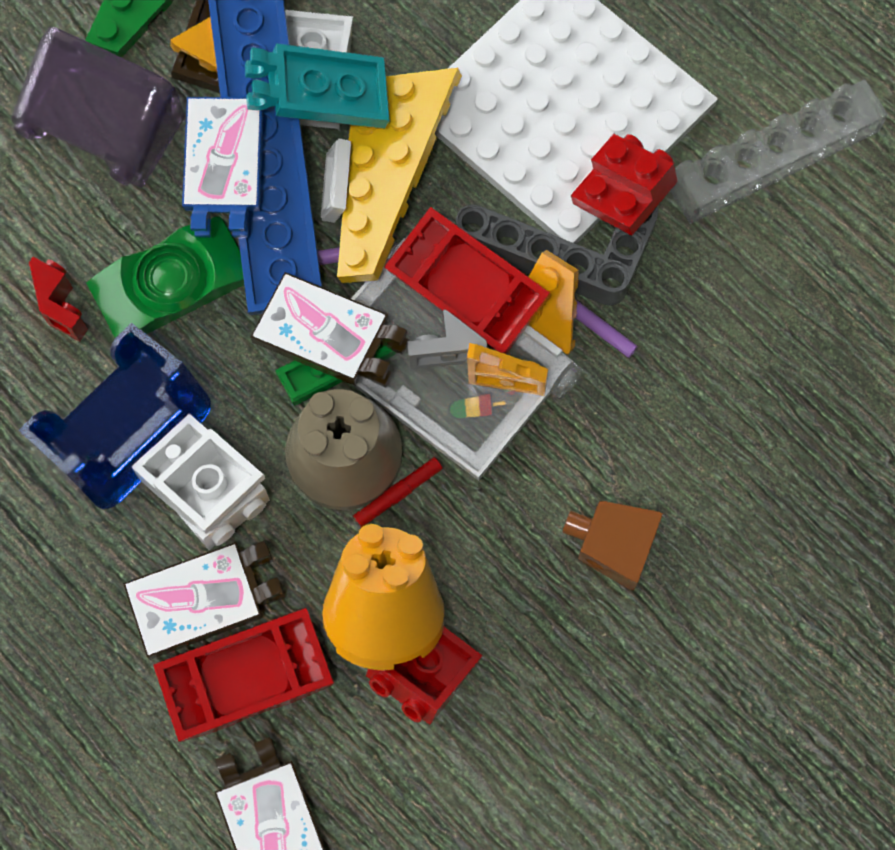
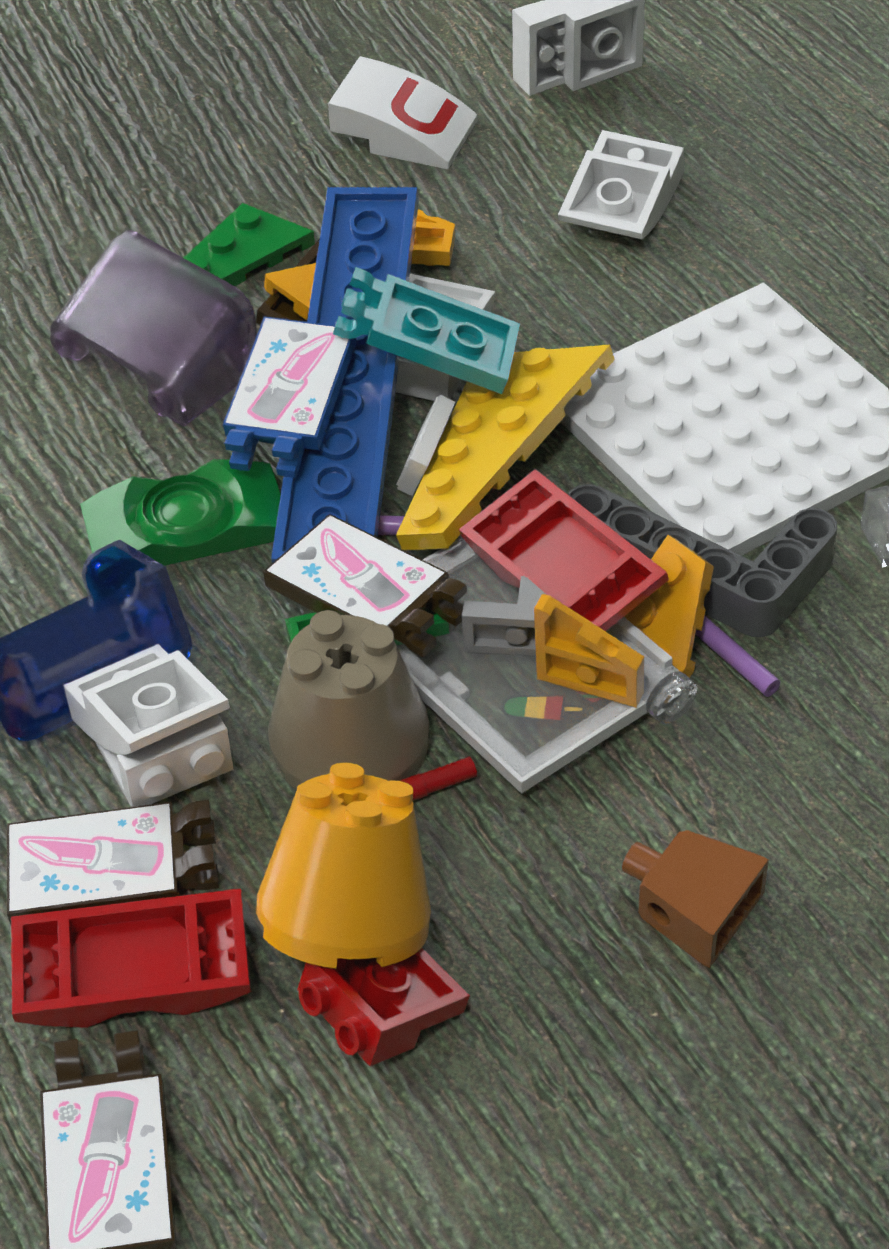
camera: 15 degrees right, 25 degrees down
red slope [29,257,88,342] -> none
red plate [570,133,678,236] -> none

